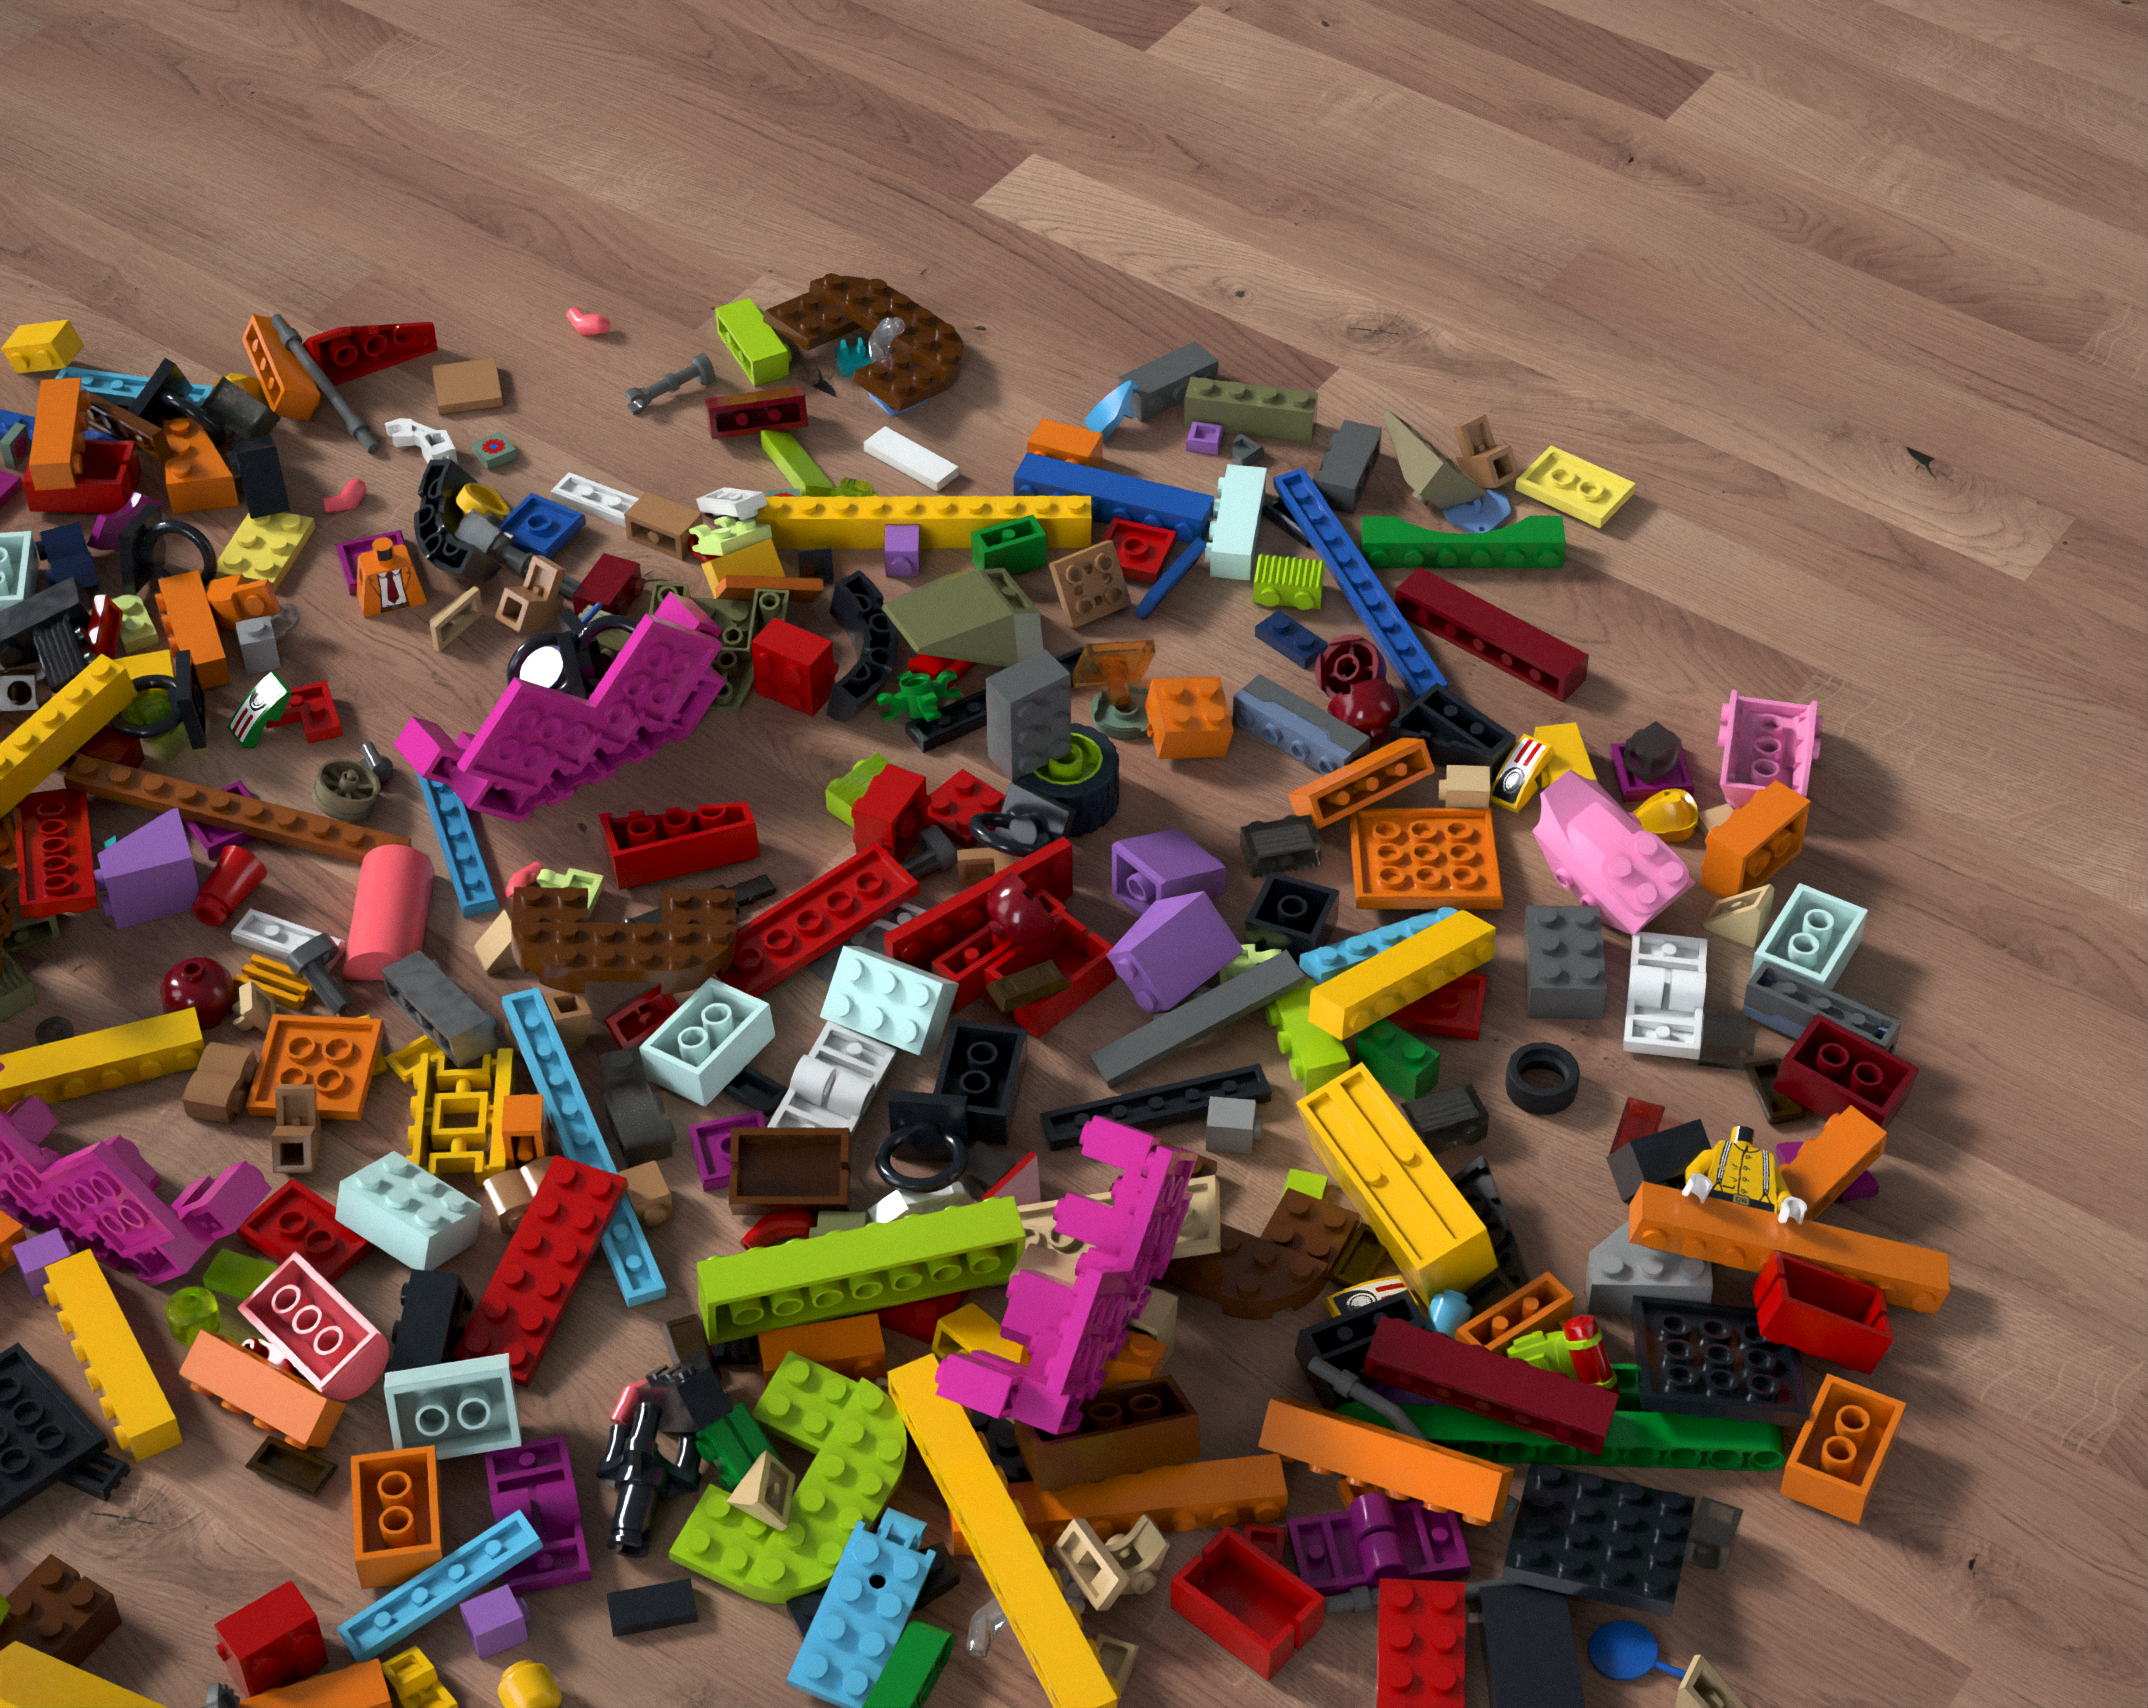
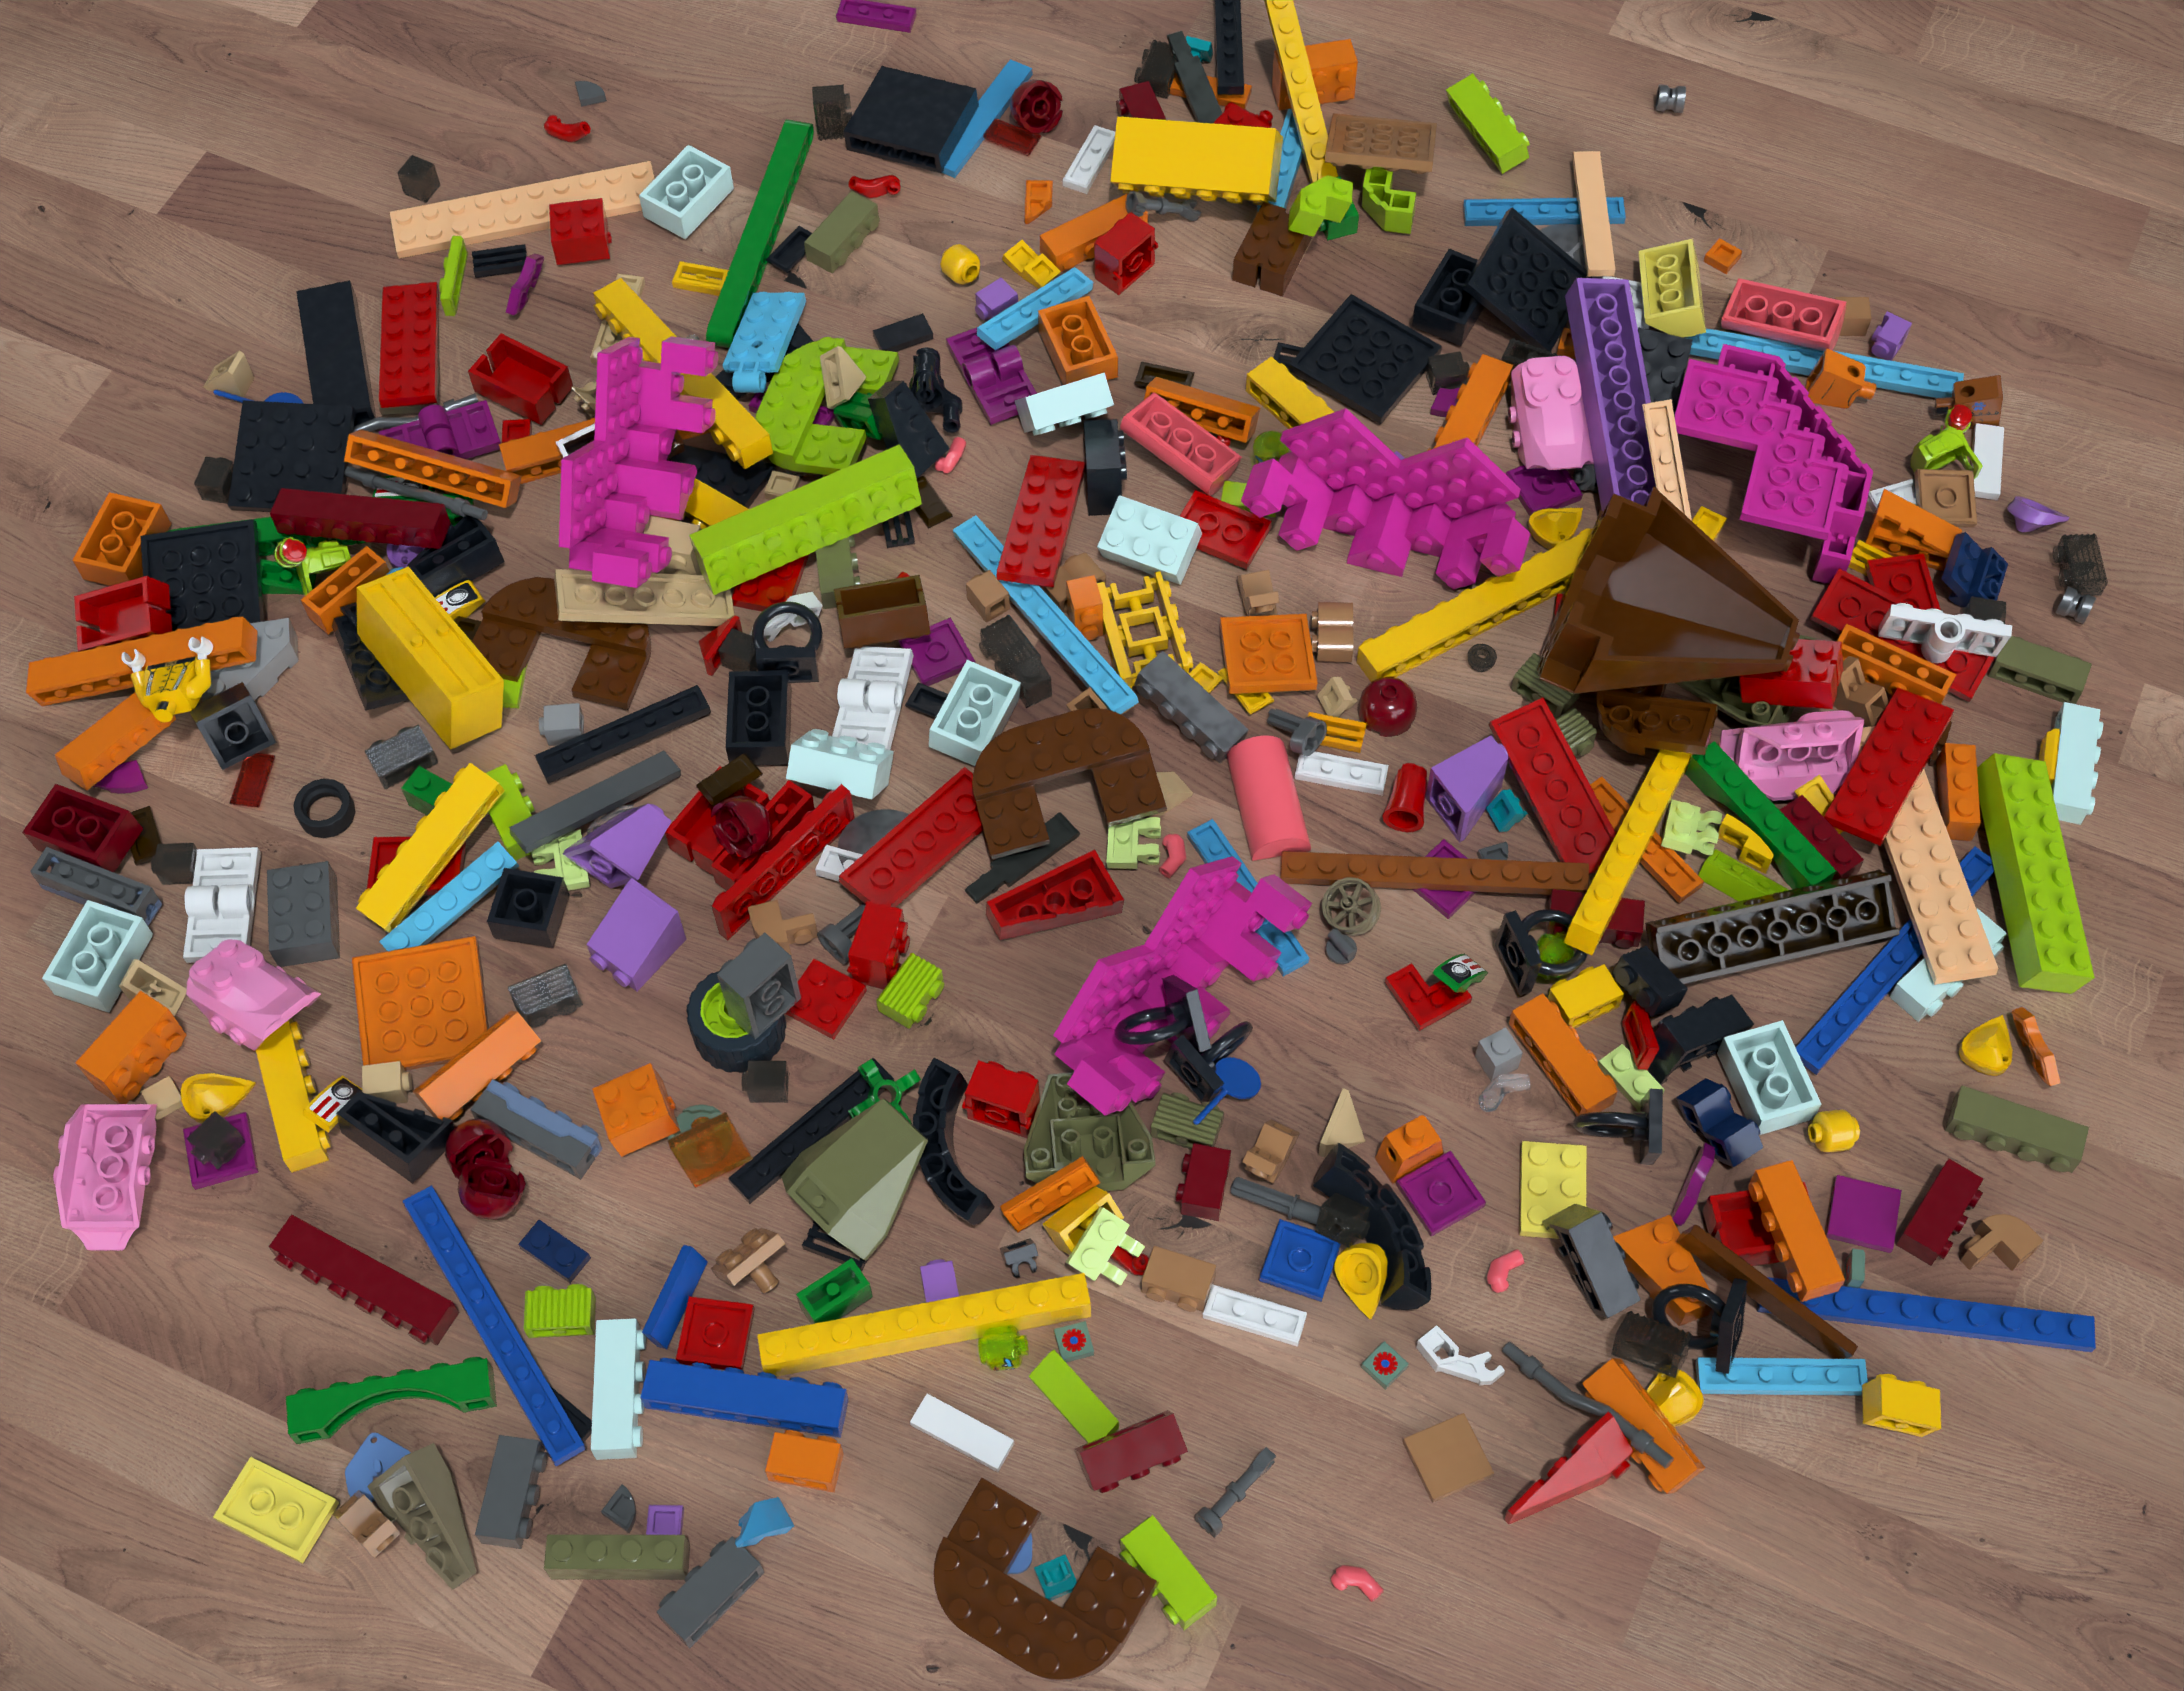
camera: 170 degrees right, 15 degrees up
orange brick [206,573,281,630] -> none
white plate [696,487,768,520] -> none
clear arm [868,317,905,363] -> none
black tile [968,781,1077,858] -> none

